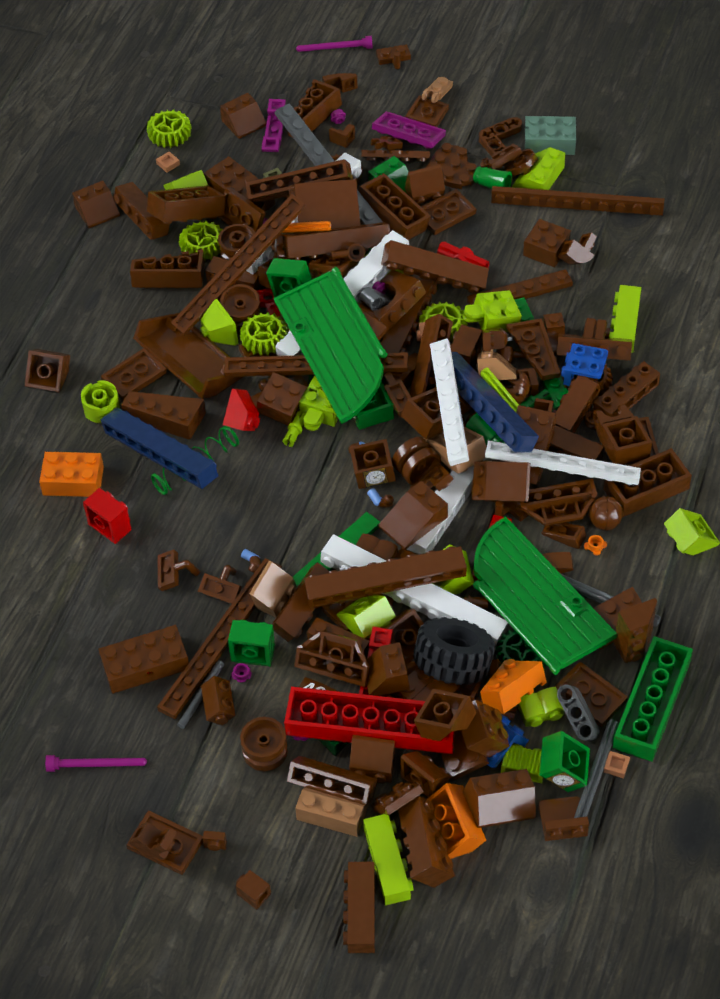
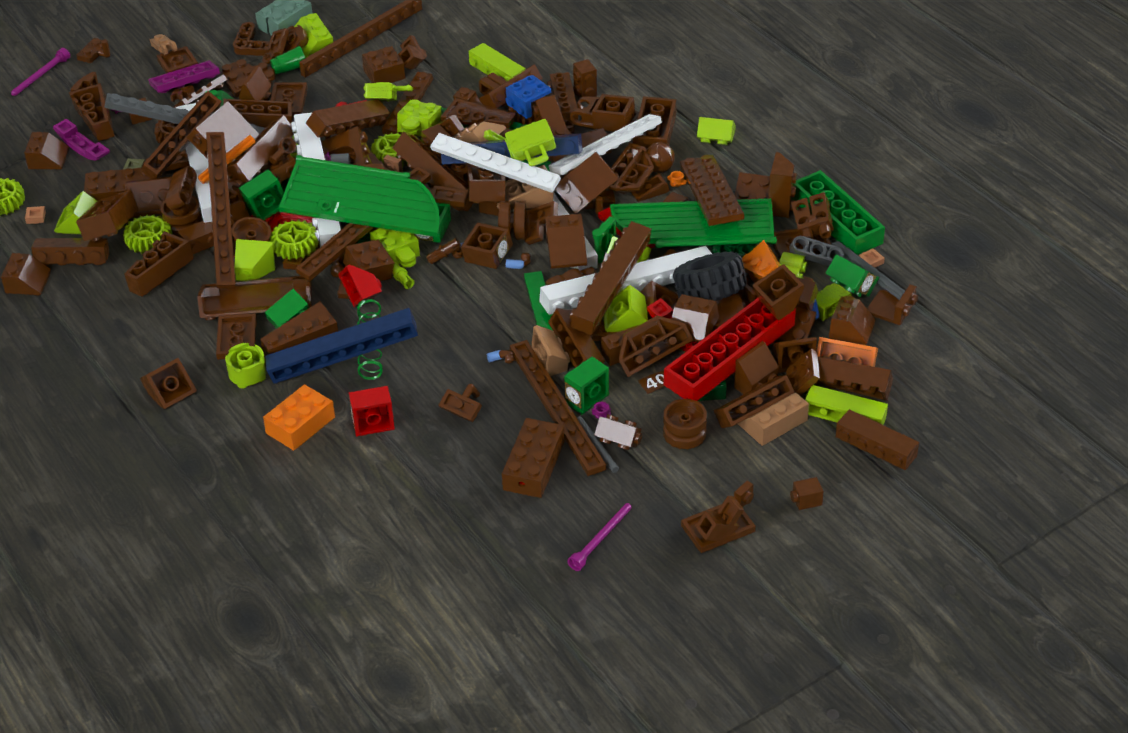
camera: 55 degrees left, 10 degrees down
reddish brown plate [198,565,242,604] -> none
none -> reddish brown beam [166,166,197,211]
none -> green brick [265,288,309,329]
none -> lime piece [364,82,413,101]
none -> reddish brown axle [426,237,461,264]
none -> lime piece [505,119,556,167]
none -> reddish brown brick [573,59,597,98]
none -> green plate [592,216,616,263]
none -> reddish brown plate [680,155,744,226]
none -> reddish brown hips [791,192,834,240]

